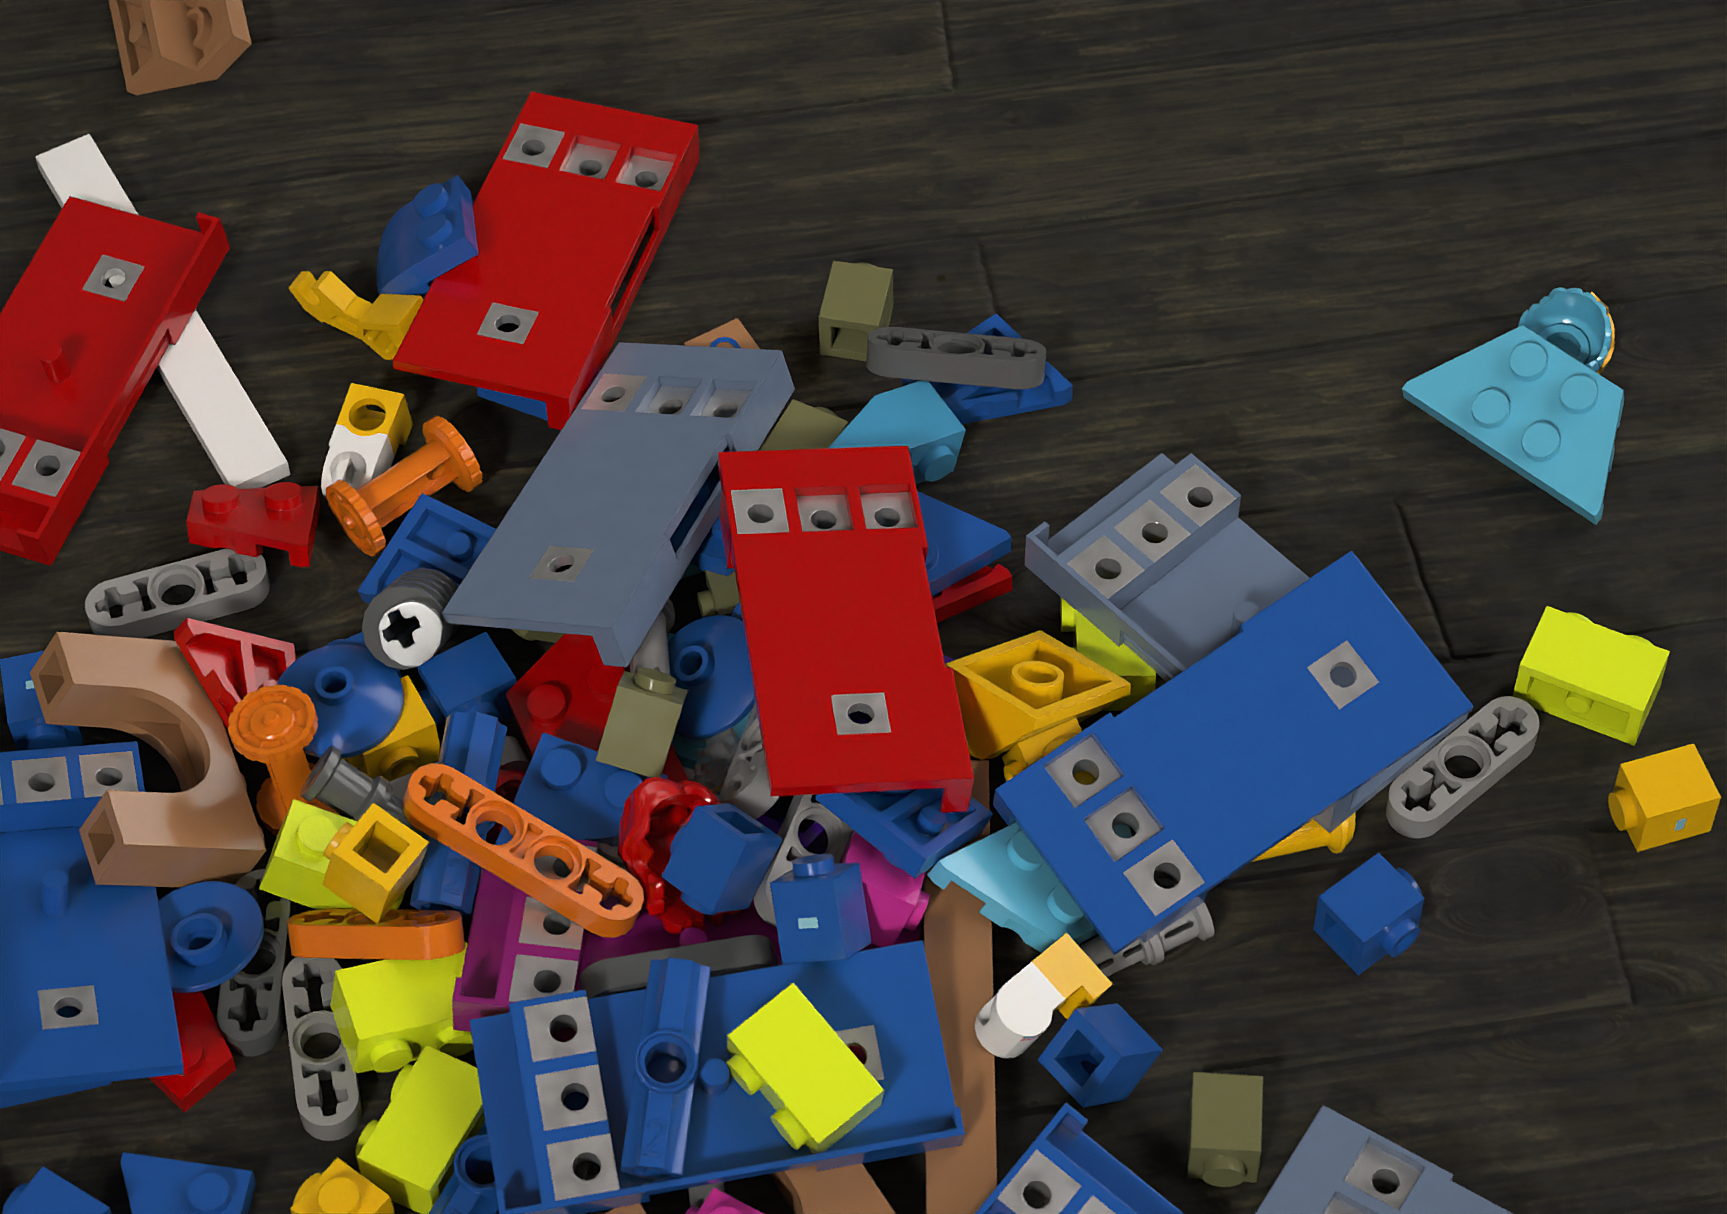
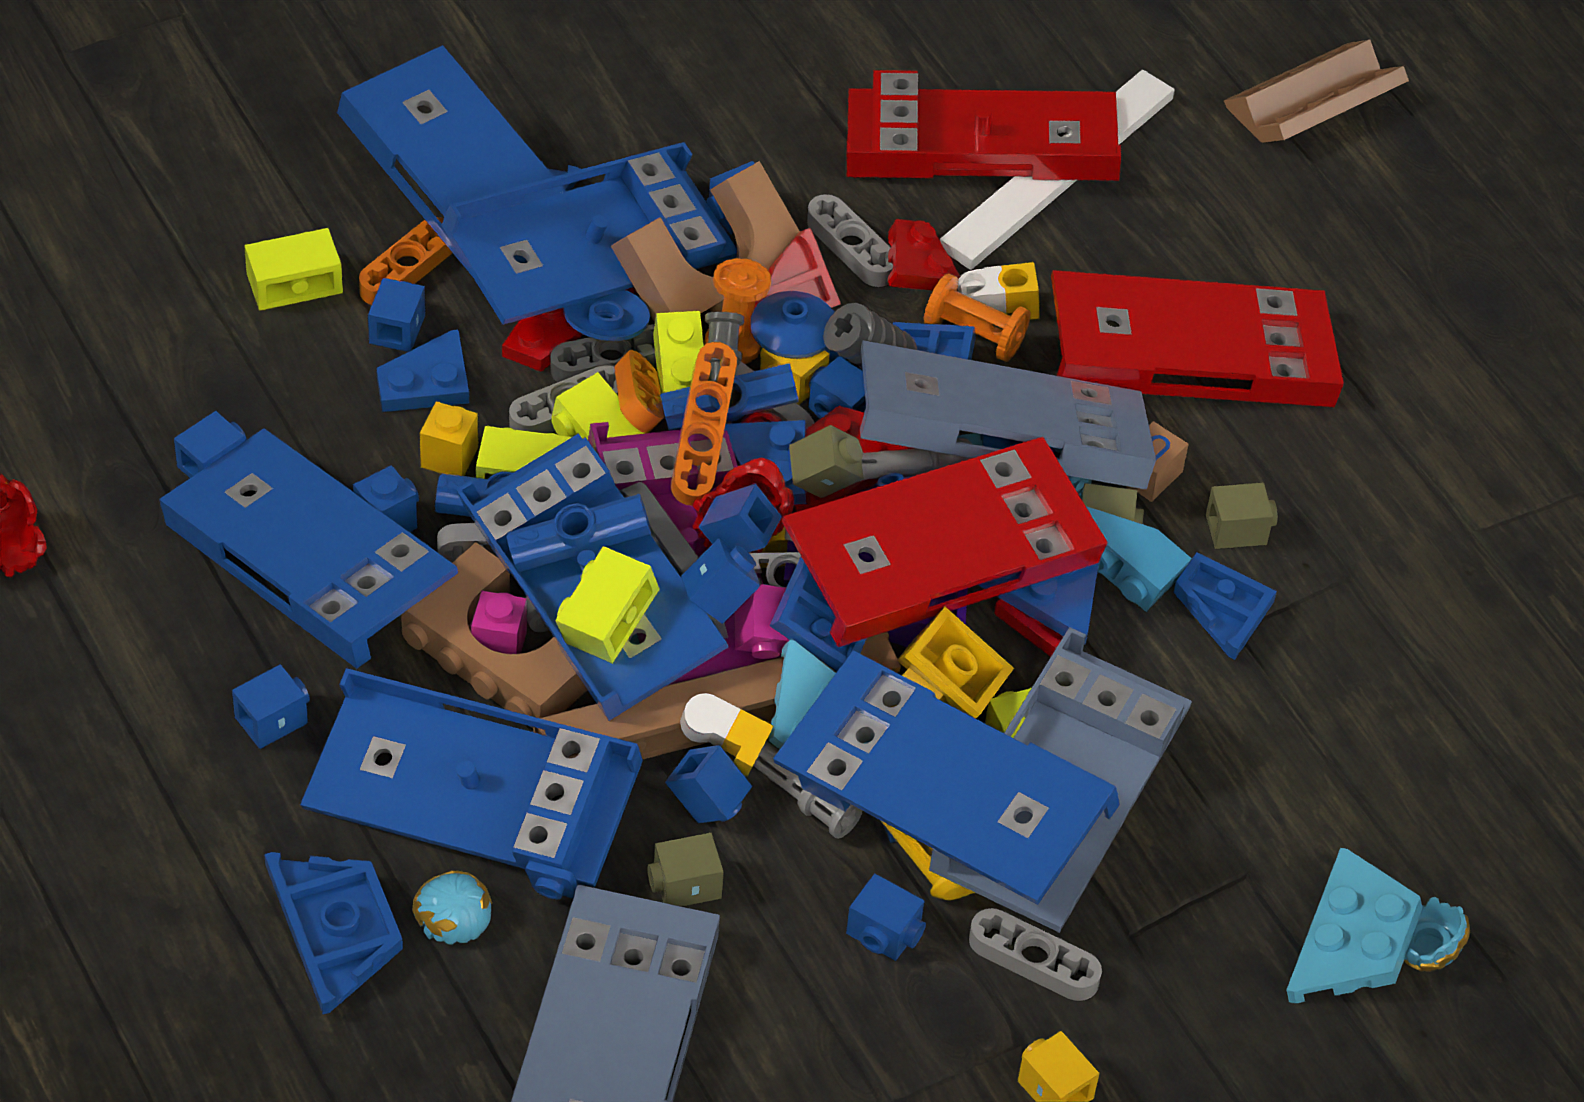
camera: 65 degrees right, 5 degrees down
yellow piece [289,271,424,360] -> none
yellow brick [323,803,429,924] -> none
blue slope [377,175,478,299] -> none
dark grey beam [866,327,1046,389] -> none
neon yellow brick [1513,606,1670,746] -> none

